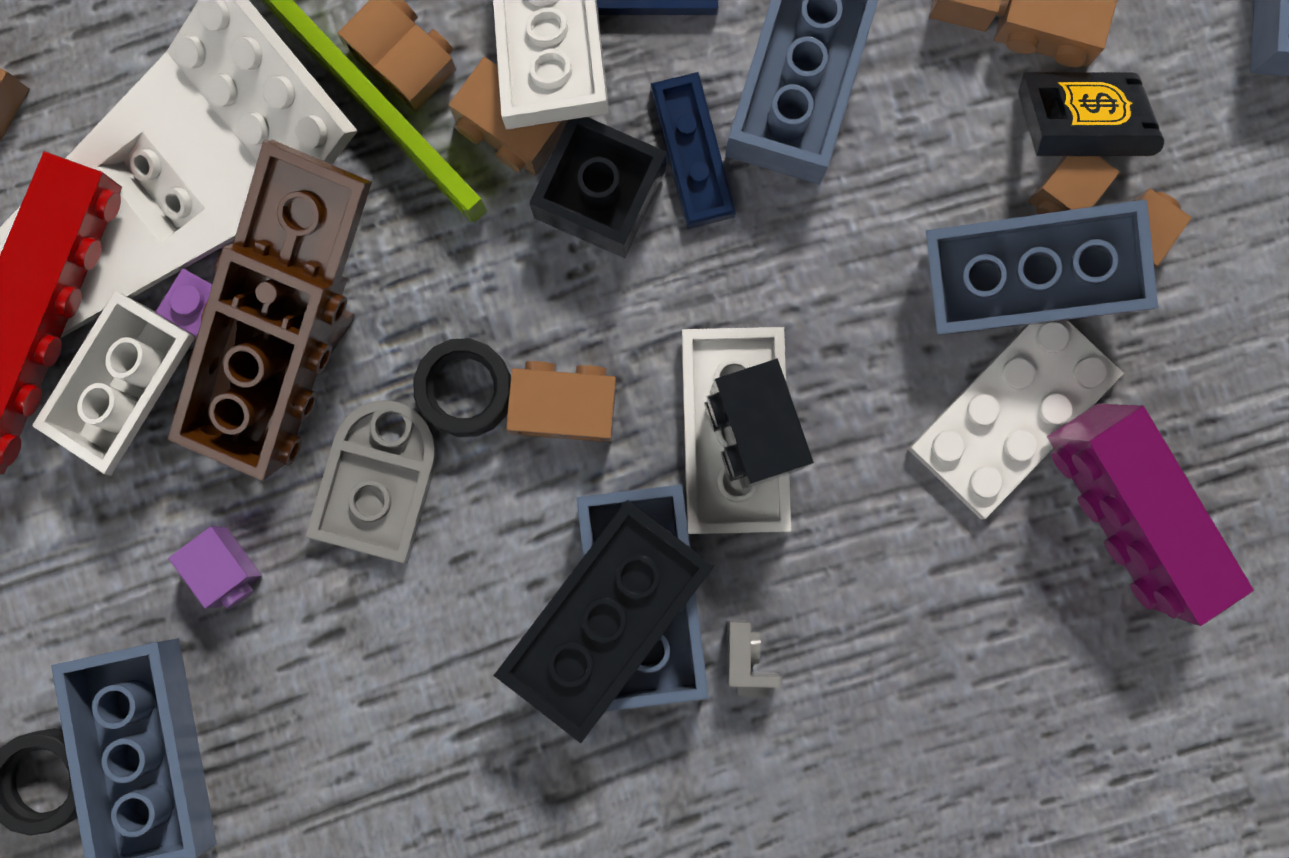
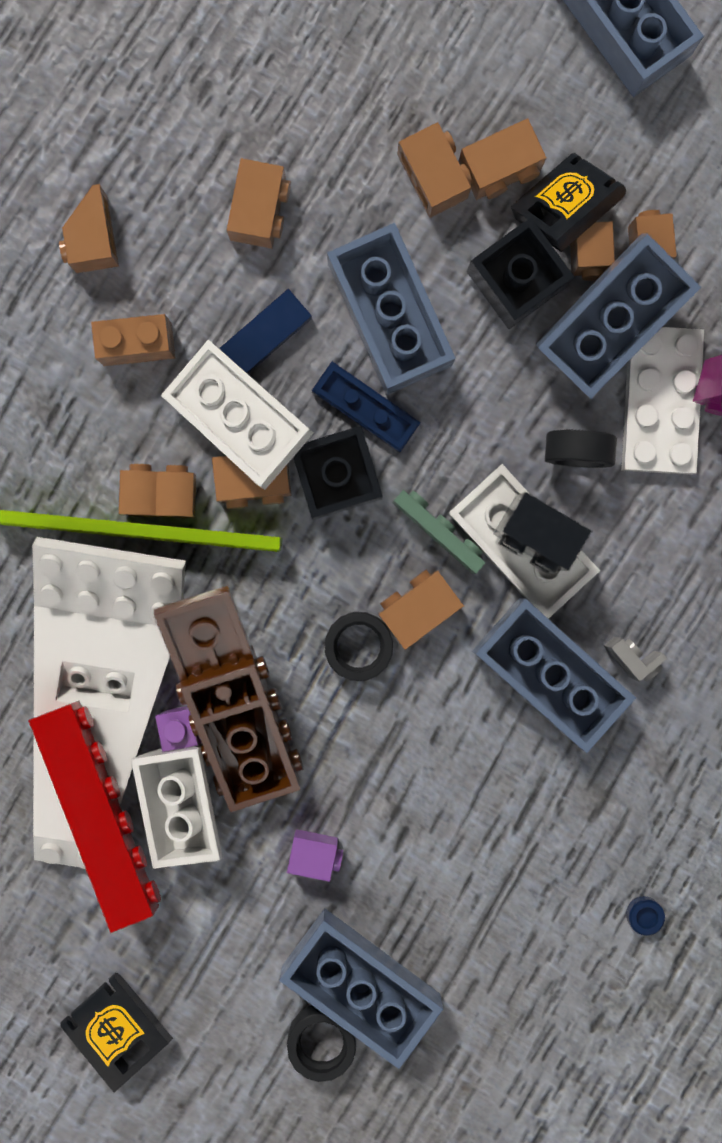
camera: 40 degrees left, 5 degrees up
light grey tile [305,400,437,564] -> none
black plate [493,500,714,743] -> none
none -> sand green plate [392,490,485,574]
none -> black brick [467,217,574,329]
none -> black tyre [545,429,617,468]

